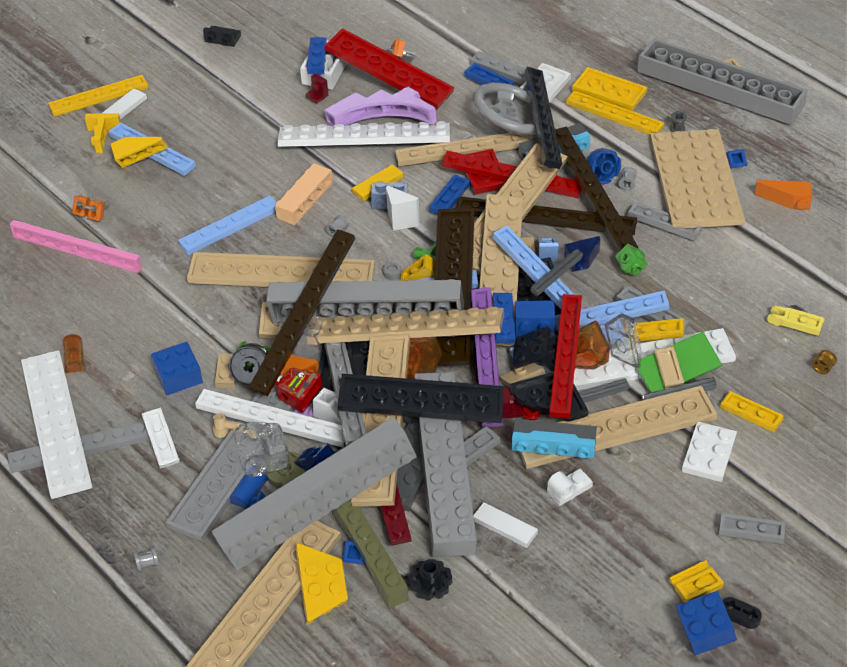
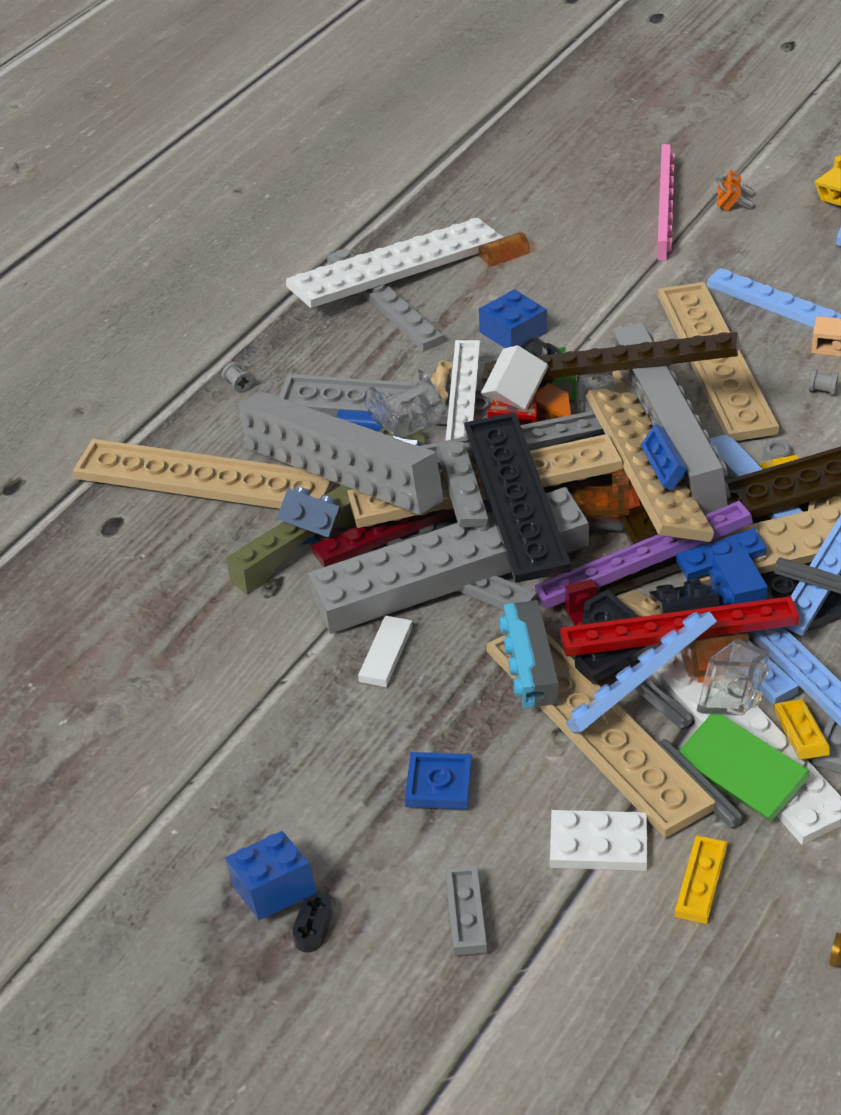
camera: 75 degrees right, 5 degrees down
white tile [141,408,180,469] -> none
yellow wing [295,544,348,624] -> none
black plant [408,559,453,601] -> none
white plate [547,469,593,506] -> none
tan tile [654,346,684,389] -> none
yellow plate [669,560,724,603] -> none
none -> sand blue bracket [277,485,341,538]
none -> blue plate [405,752,472,809]
none -> light grey plate [437,442,488,527]
none -> white slope [481,345,549,411]
none -> light blue plate [565,612,717,733]
none -> blue plate [641,424,687,491]

